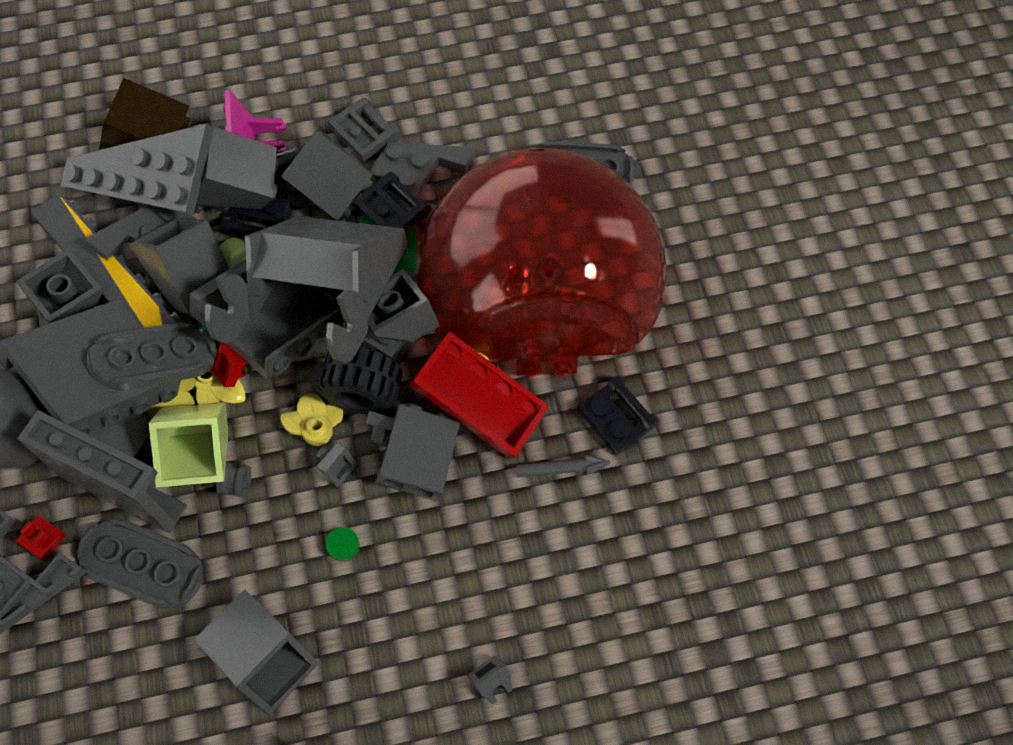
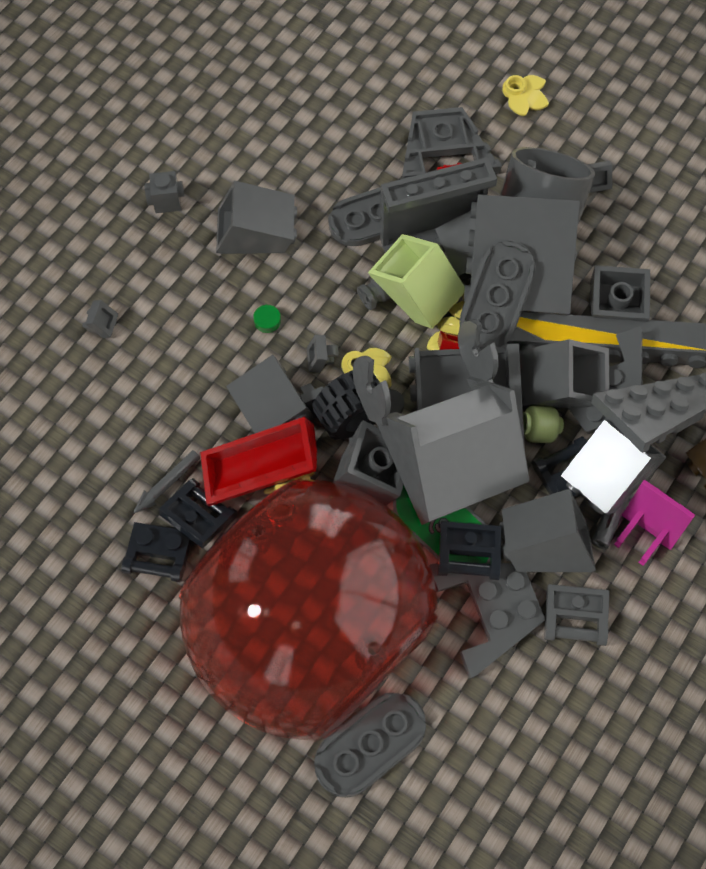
camera: 140 degrees right, 0 degrees up
none -> black plate [159,478,238,548]

